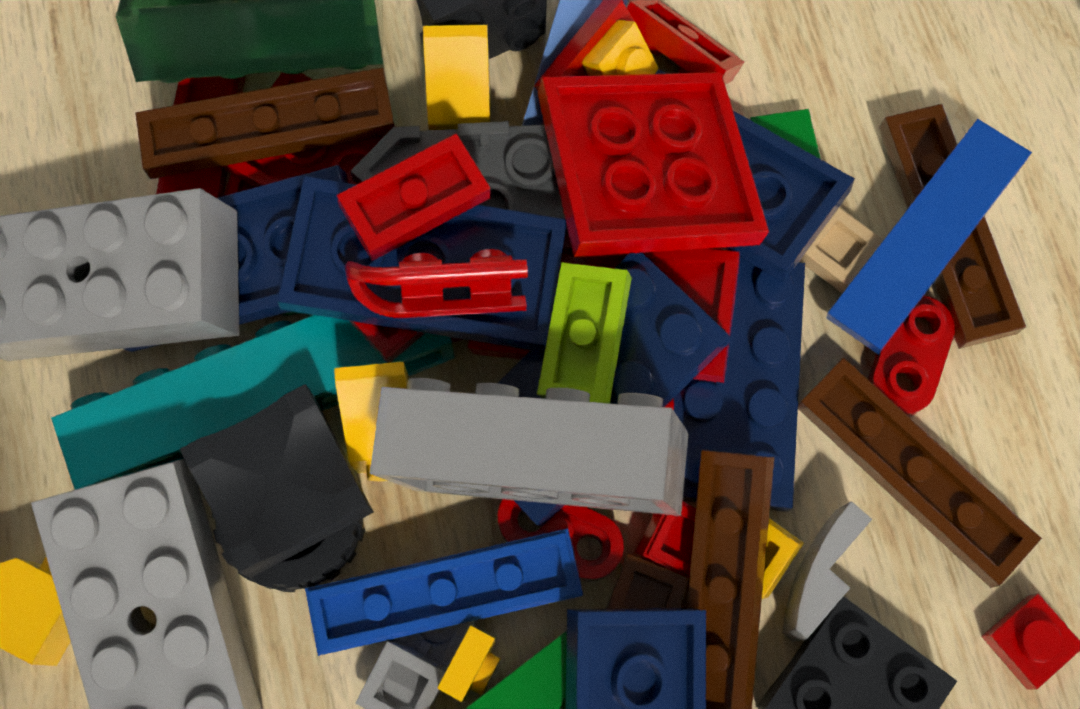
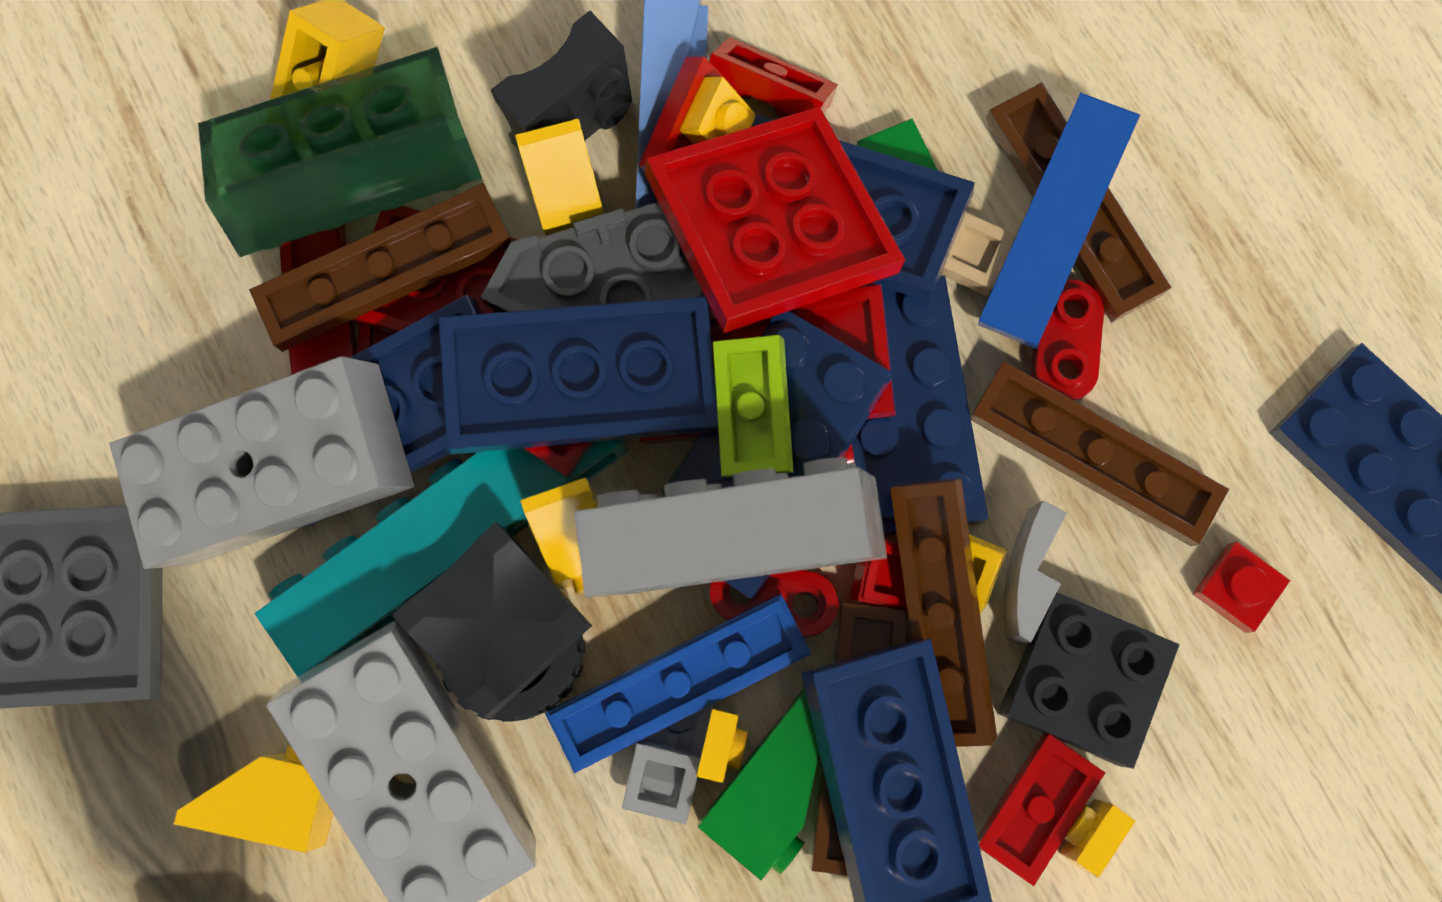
camera: 10 degrees left, 5 degrees up
red plate [336,133,491,261] -> none
red piece [345,249,528,318] -> none

